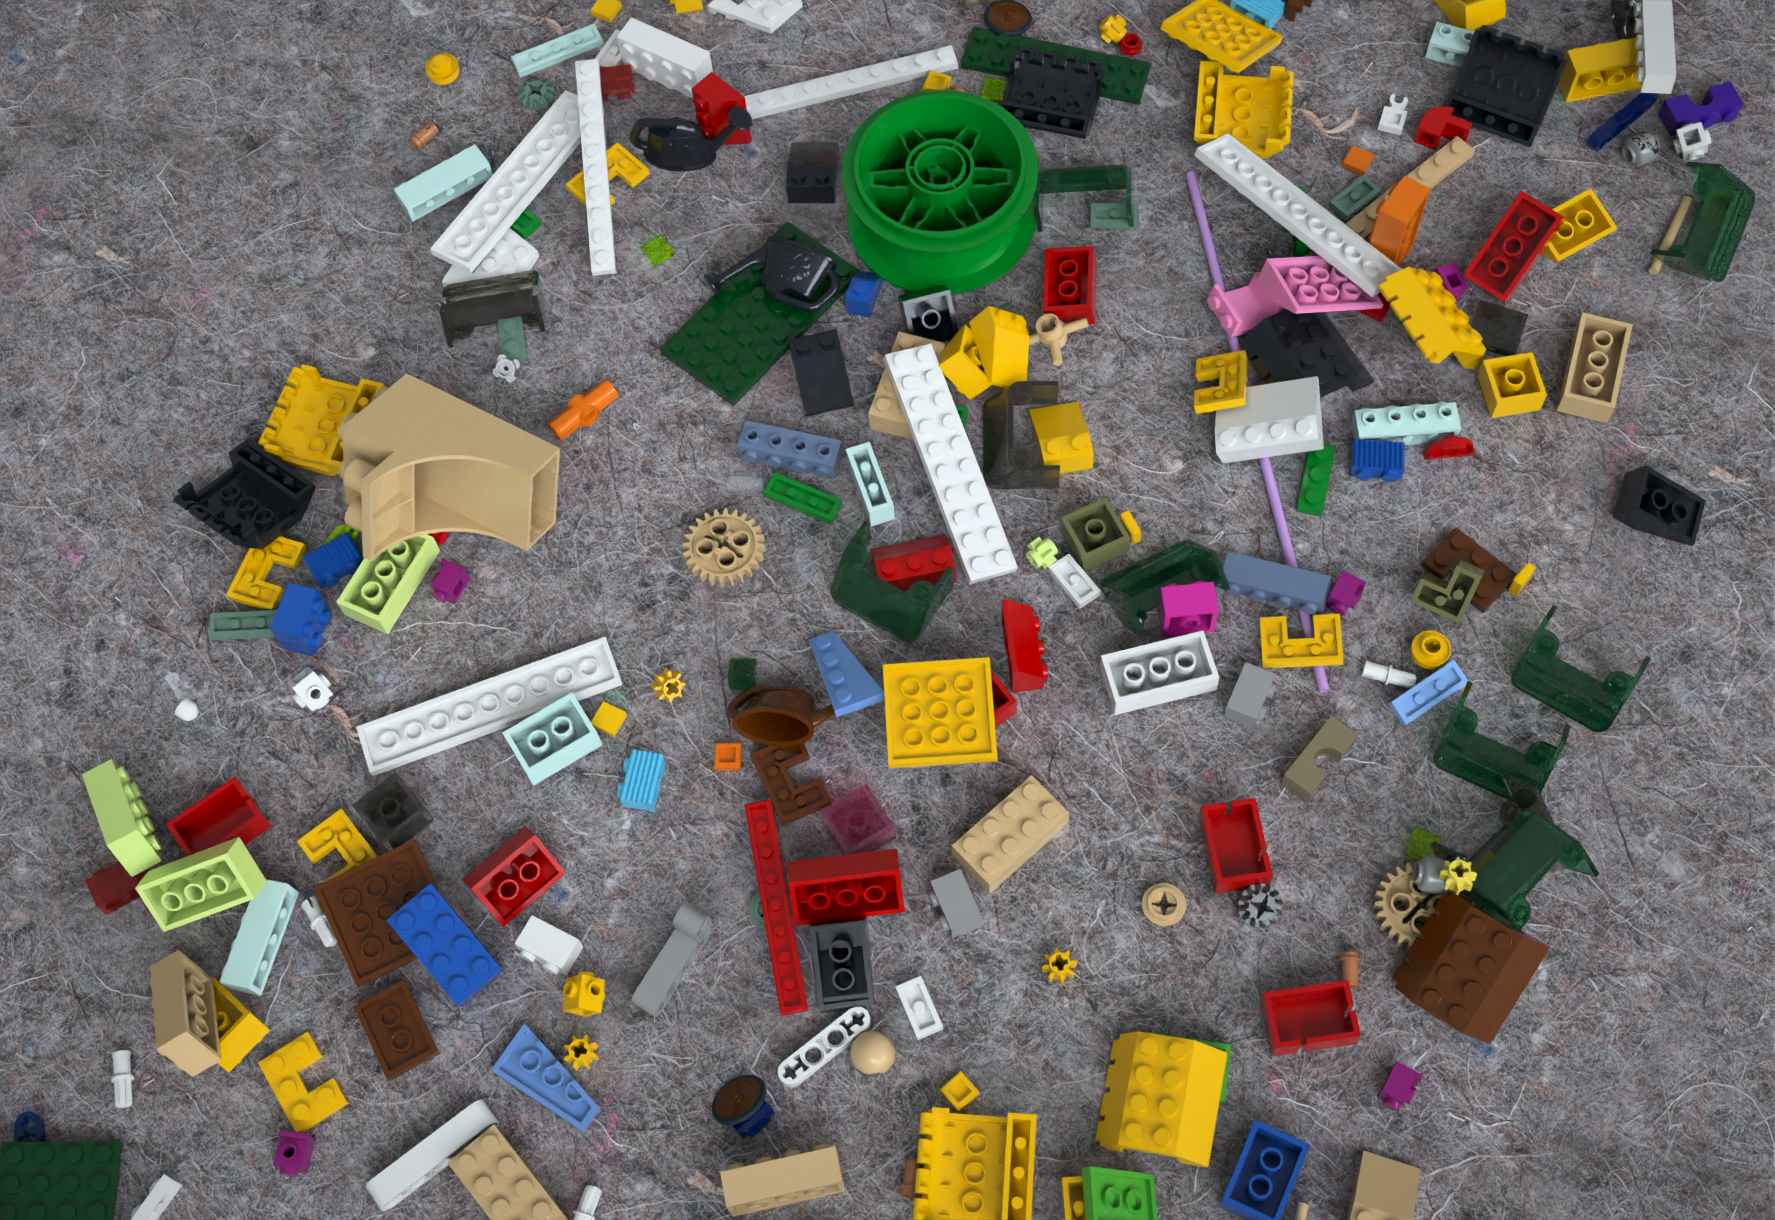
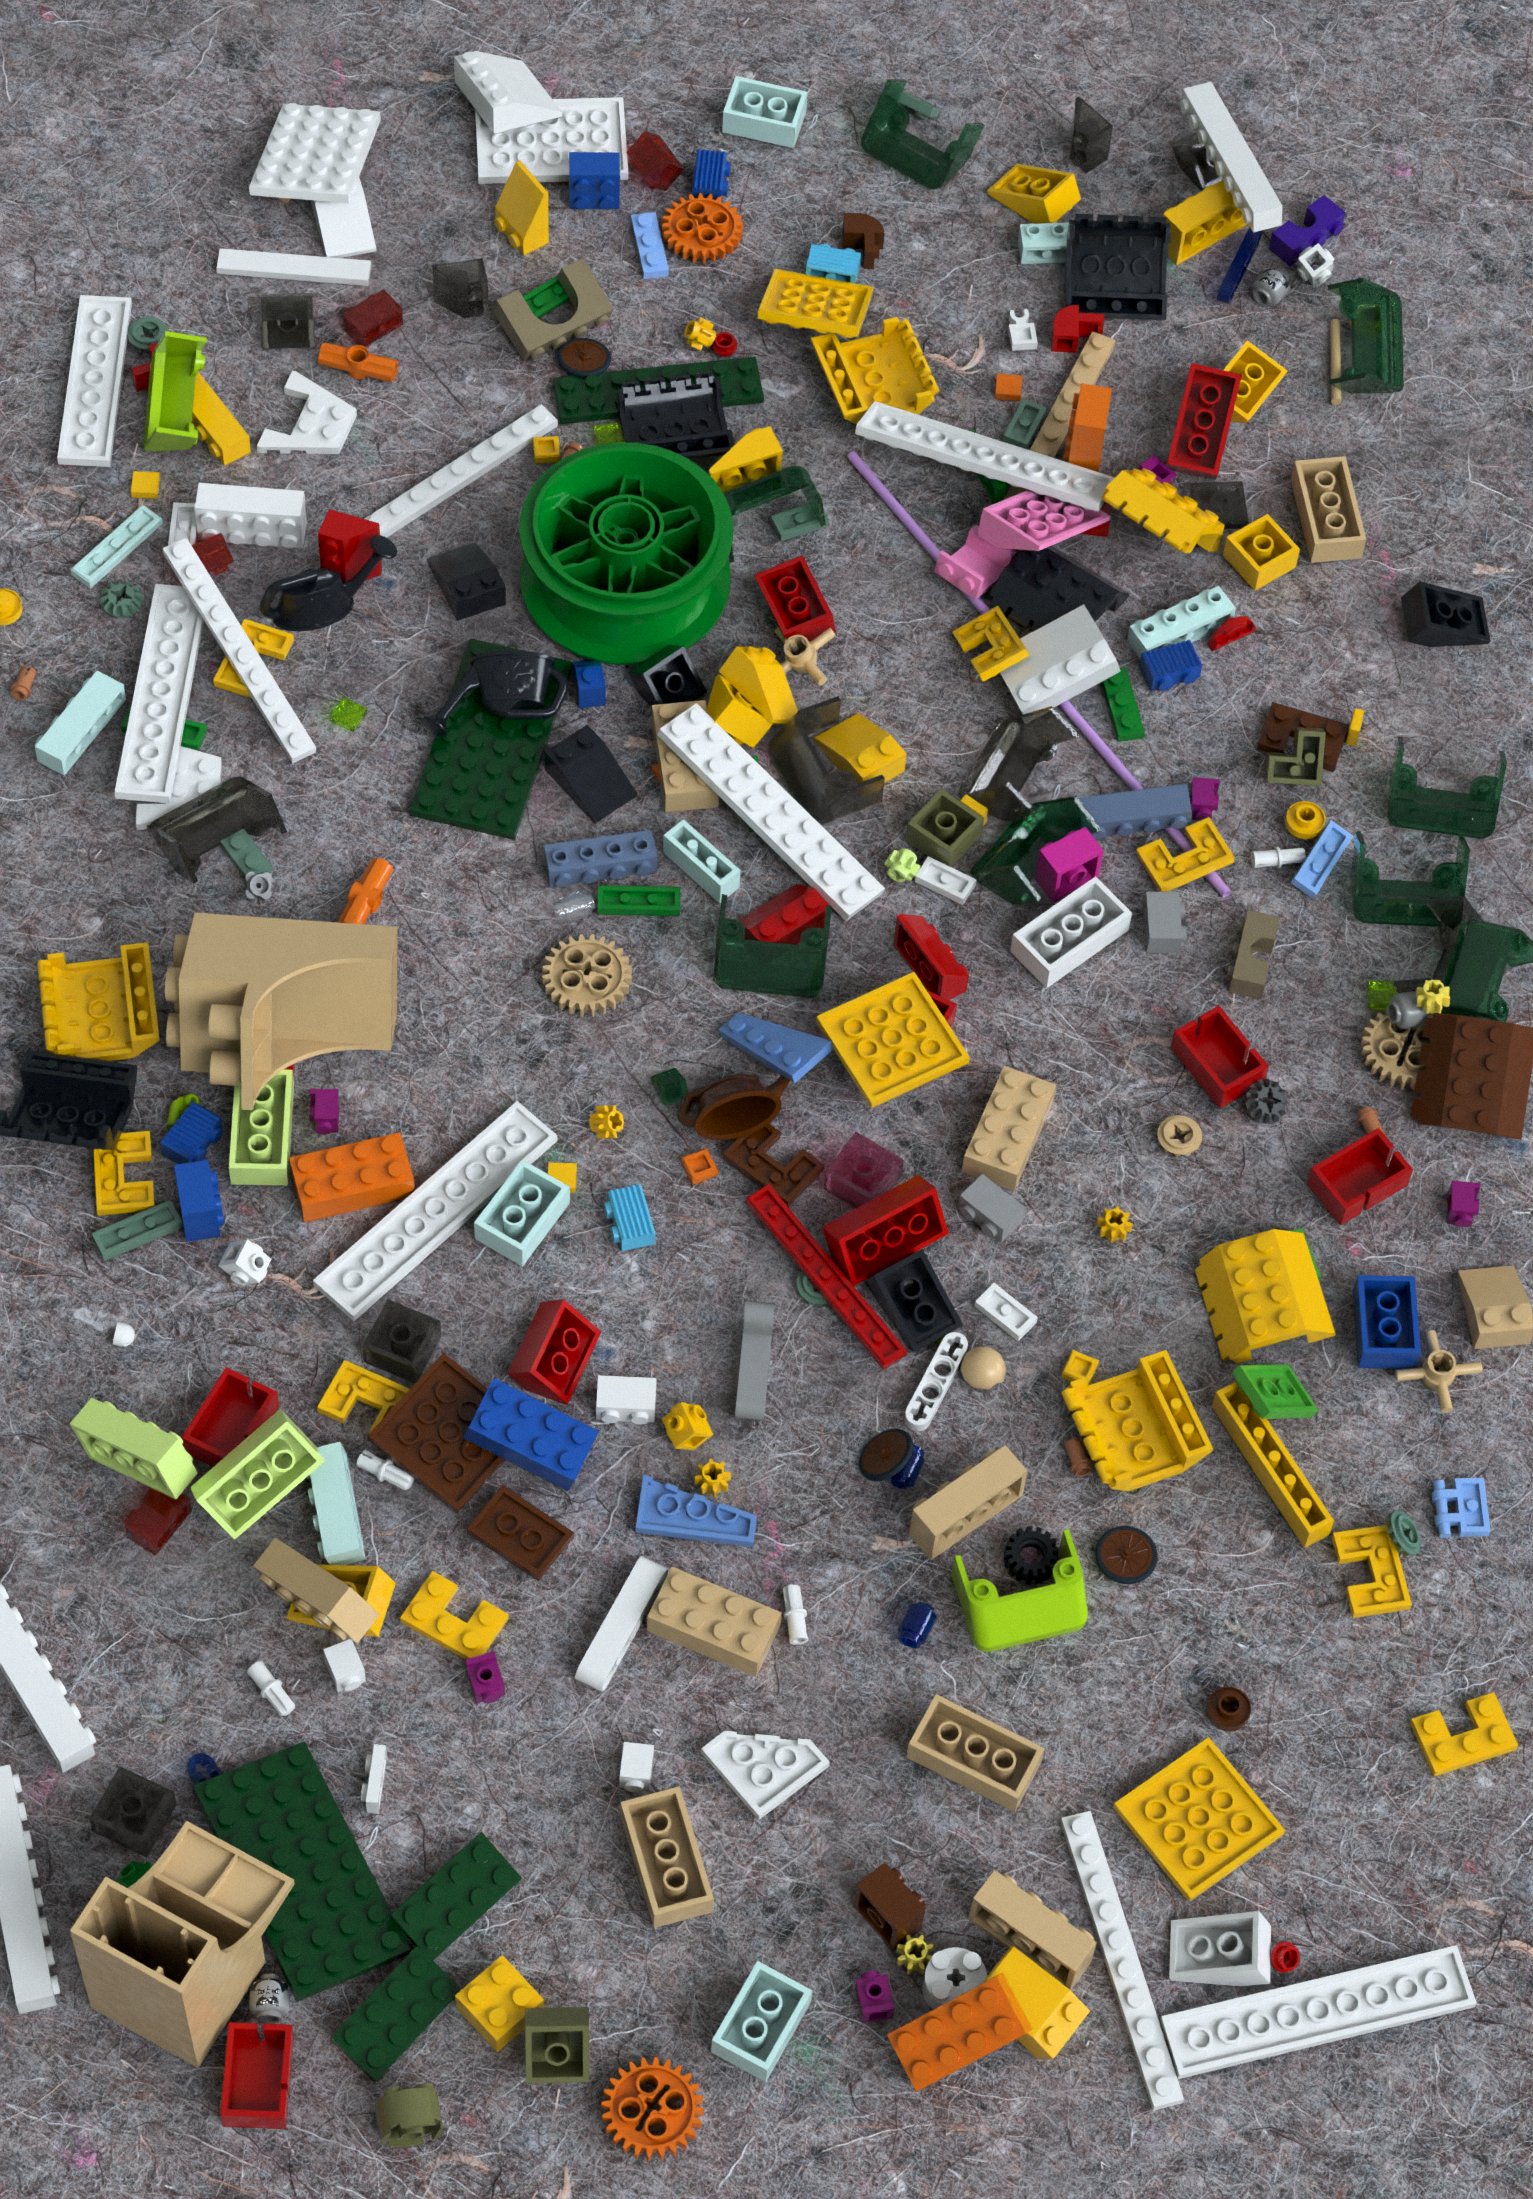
camera: 35 degrees left, 5 degrees down
none -> orange brick [289,1132,415,1222]
none -> white brick [323,1639,366,1692]
none -> yellow slope [708,426,783,496]
none -> clear smoke windscreen [958,706,1079,822]

